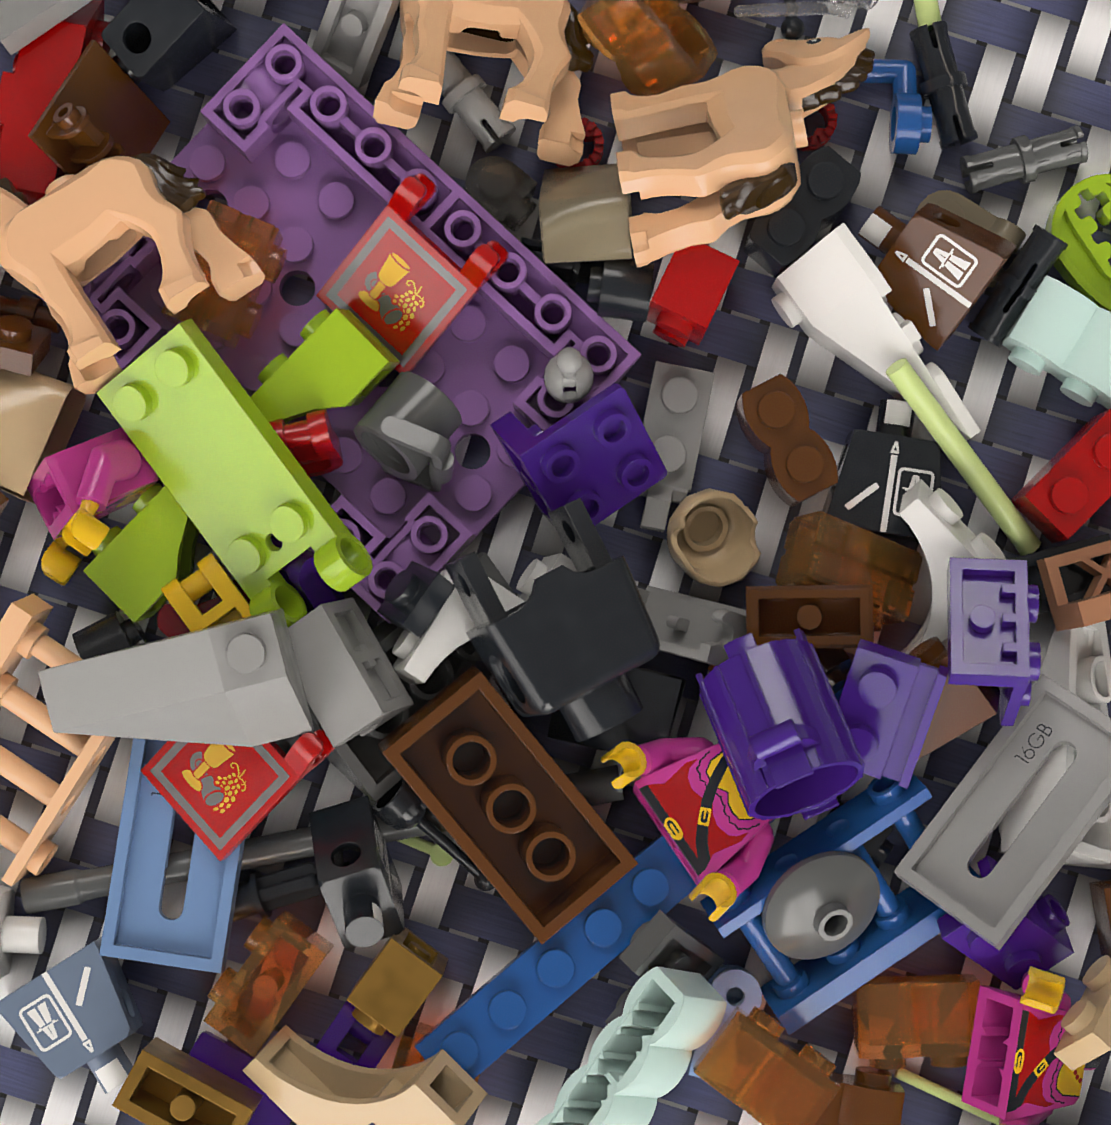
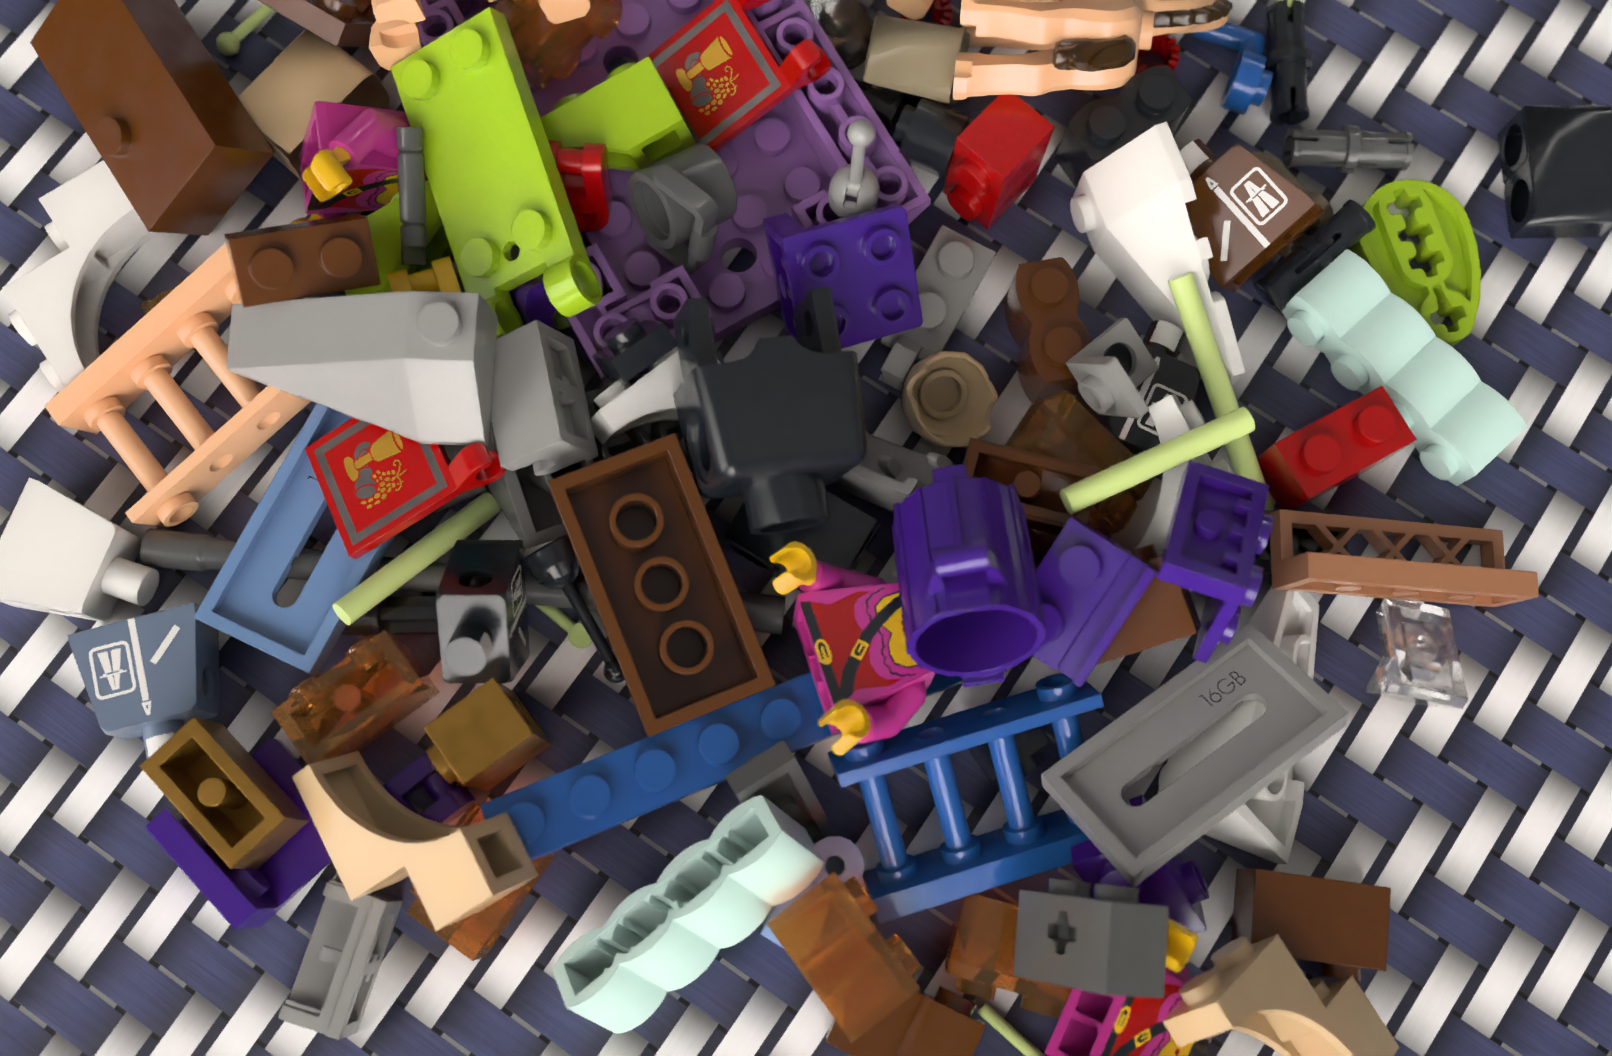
camera: 10 degrees right, 10 degrees down
dark grey dish [762,851,880,960] -> none
none -> reddish brown brick [224,214,381,308]
none -> yellowish green bar [333,492,500,625]
none -> dark grey wheel [396,127,427,265]
none -> dark grey brick [1013,878,1169,998]
none -> yellowish green bar [1060,407,1255,514]
none -> light grey bracket [1065,318,1158,419]

